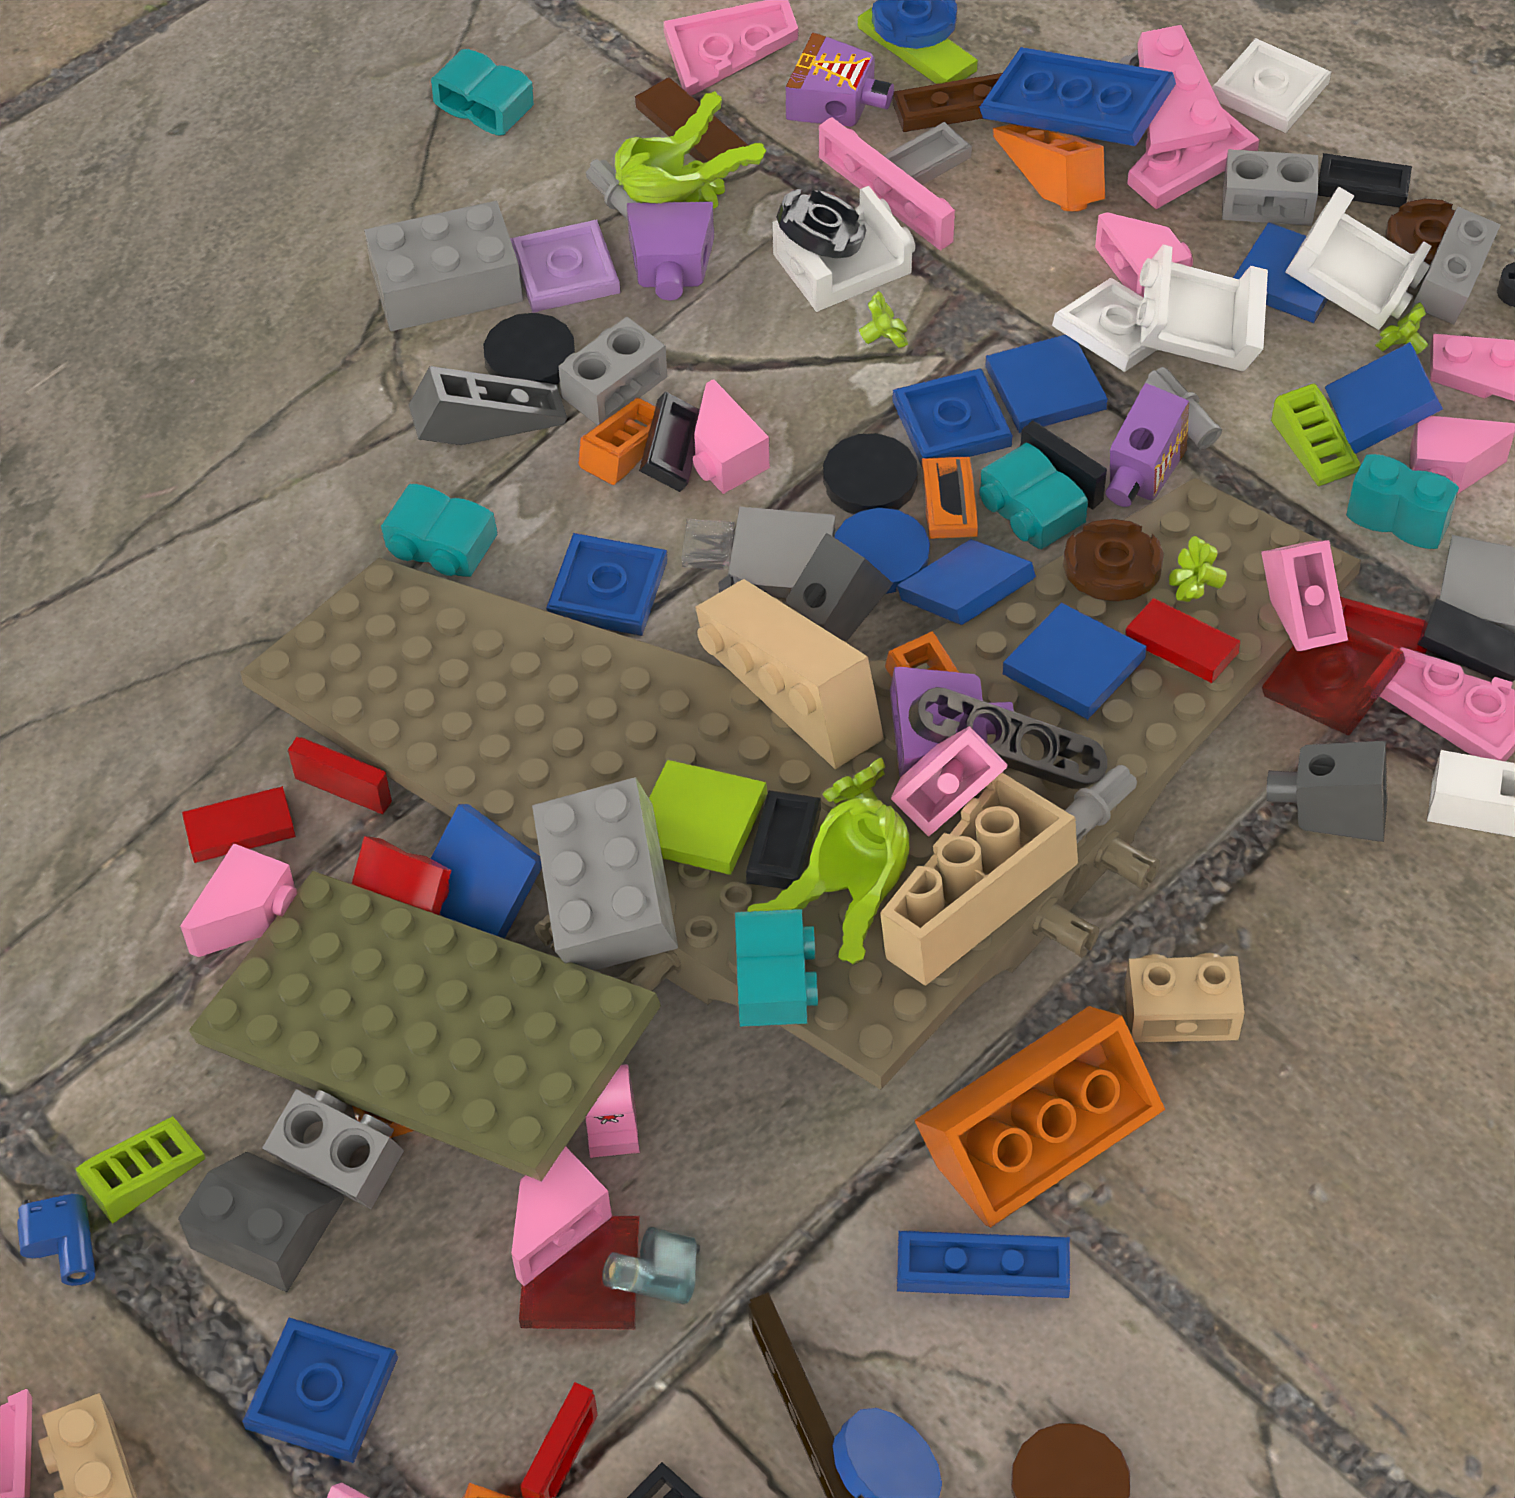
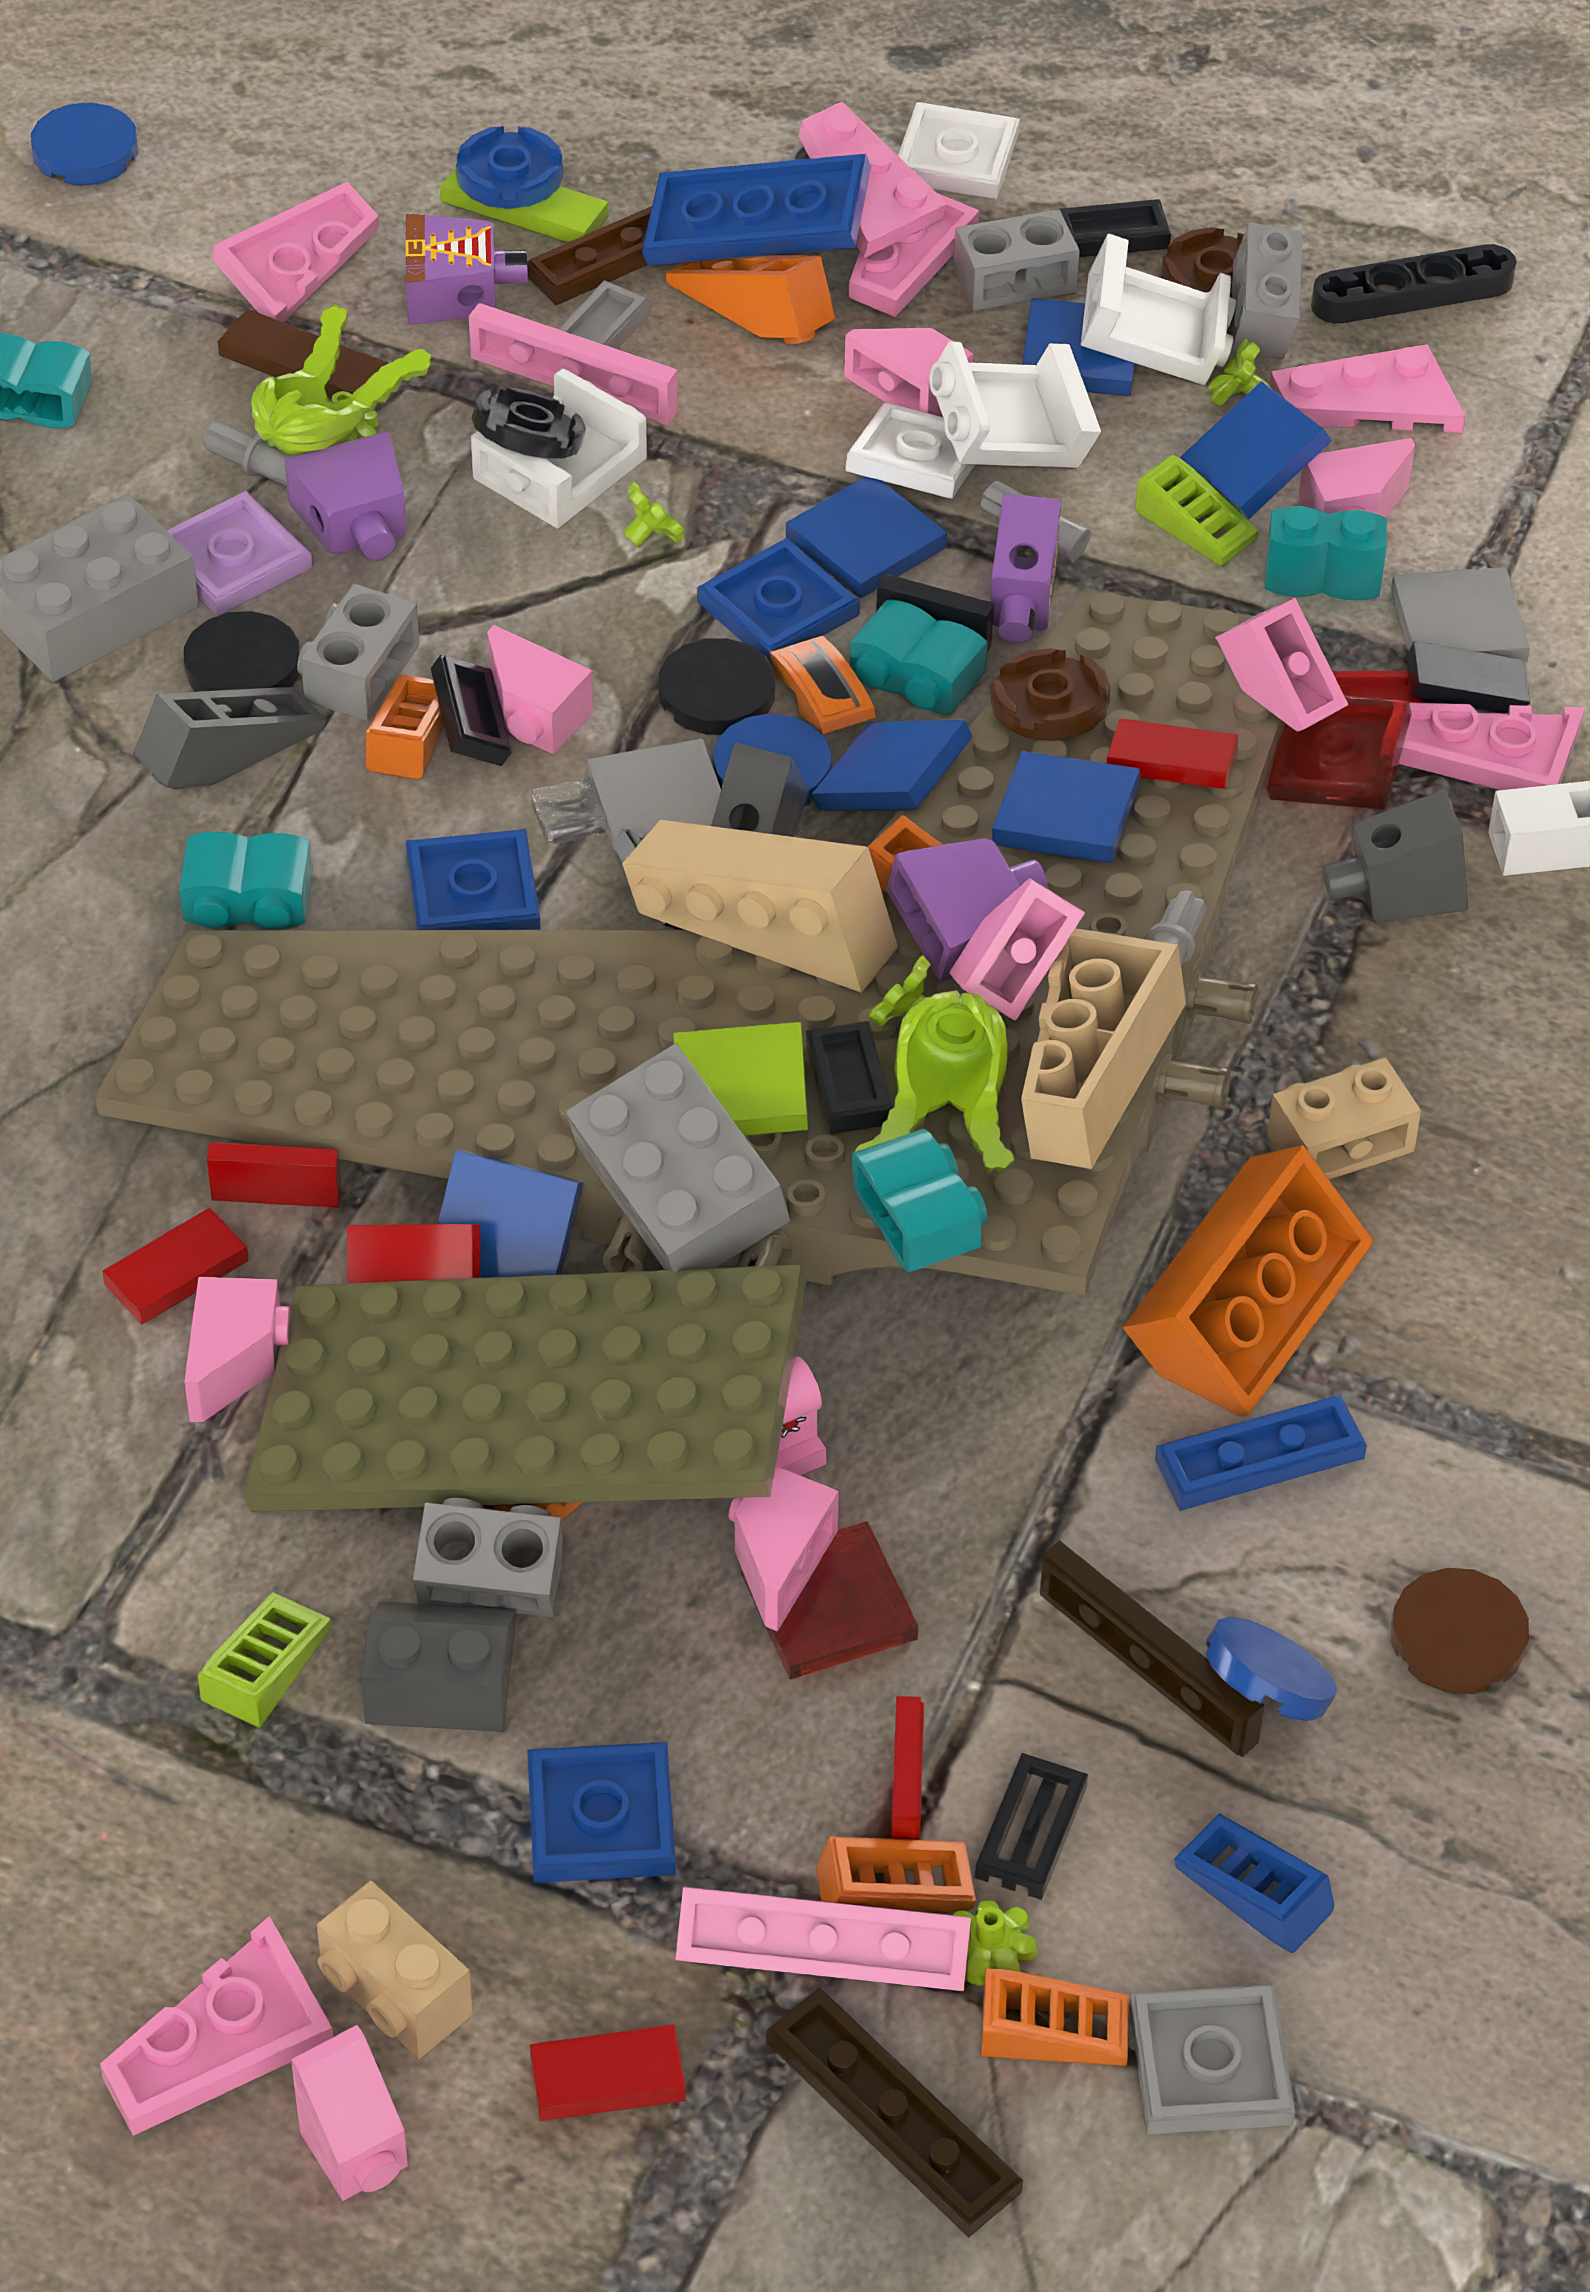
camera: 25 degrees left, 5 degrees down
blue piece [17,1194,95,1286] -> none
clear light blue piece [602,1227,700,1305] -> none
black beam [908,687,1108,790] -> none
lime plant [1169,536,1227,602] -> none

